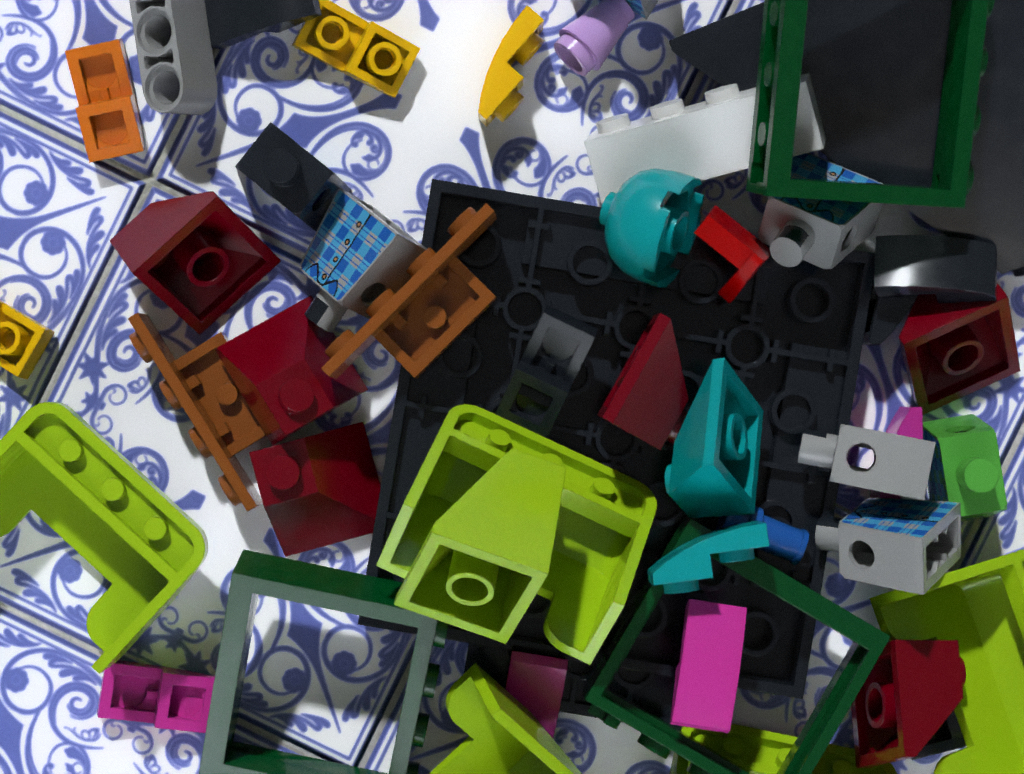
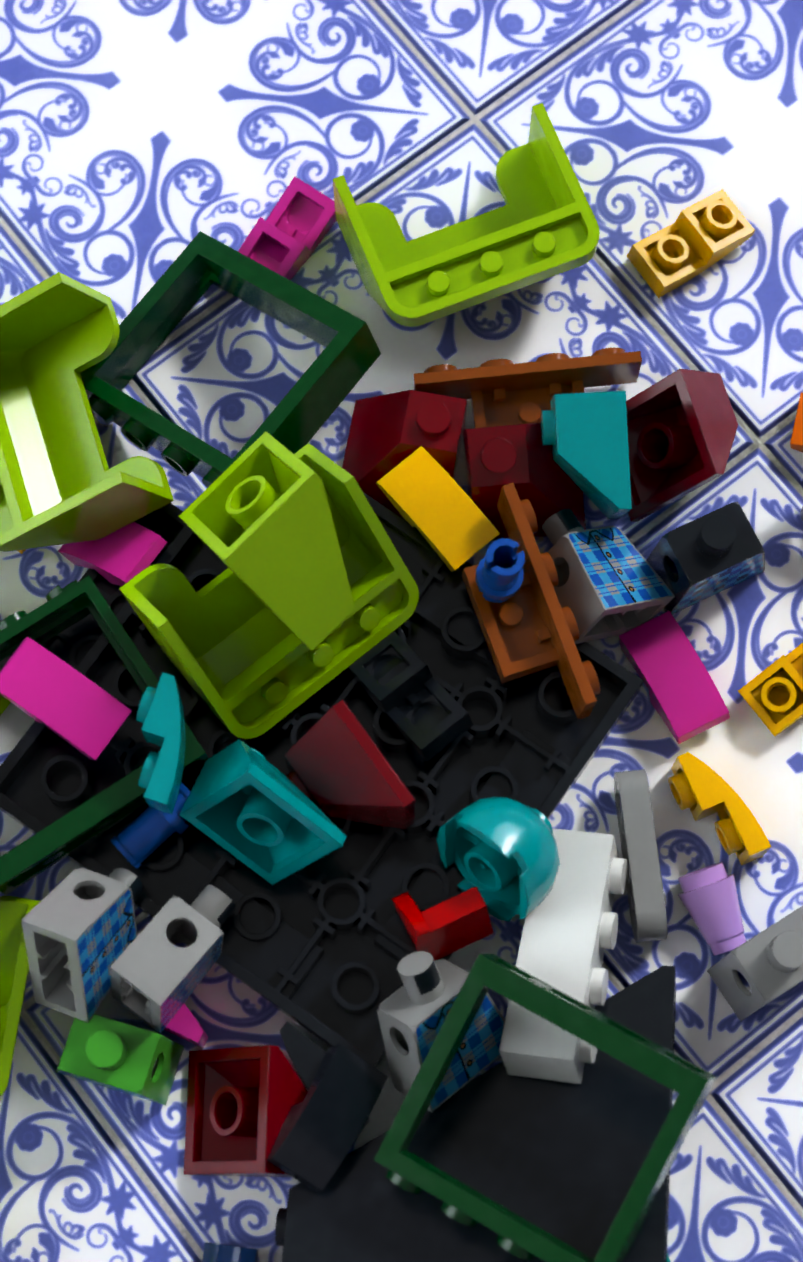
camera: 115 degrees right, 15 degrees down
none -> yellow slope [376,446,500,572]
none -> blue pin [475,538,525,603]
none -> teal slope [541,391,632,519]
none -> light grey beam [614,769,668,943]
none -> dark pink slope [619,611,730,744]

